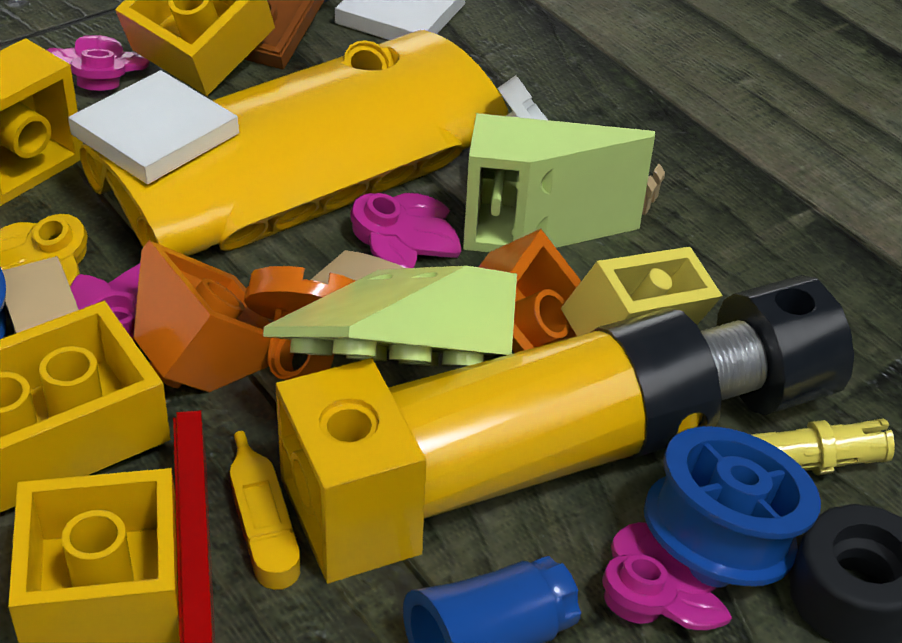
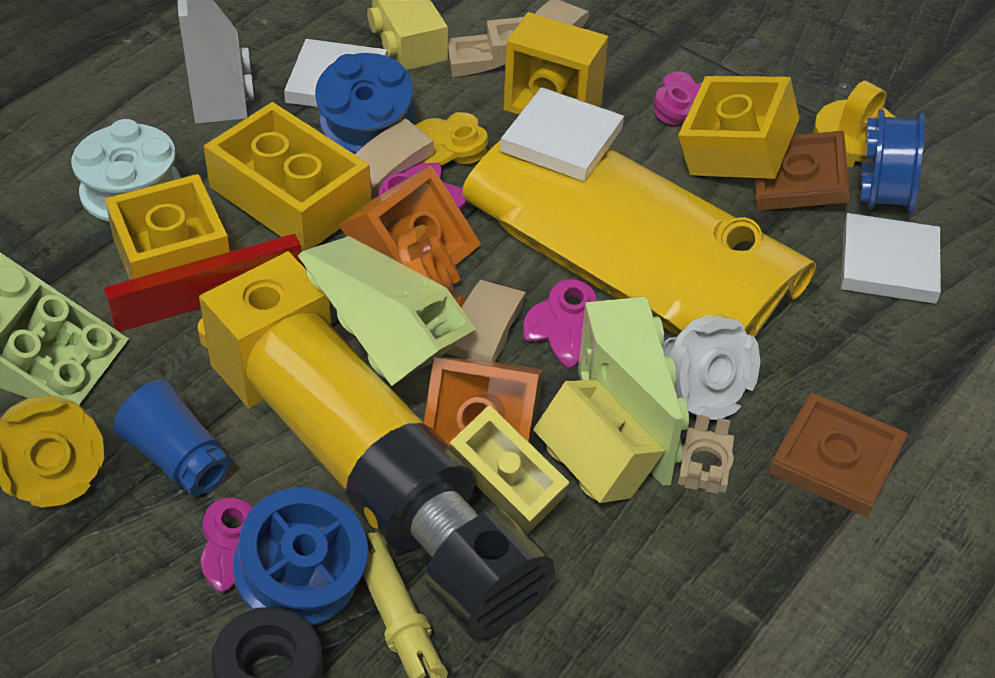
camera: 75 degrees right, 5 degrees up
none -> light yellow brick [533,380,665,503]
none -> dark orange tile [768,392,908,518]

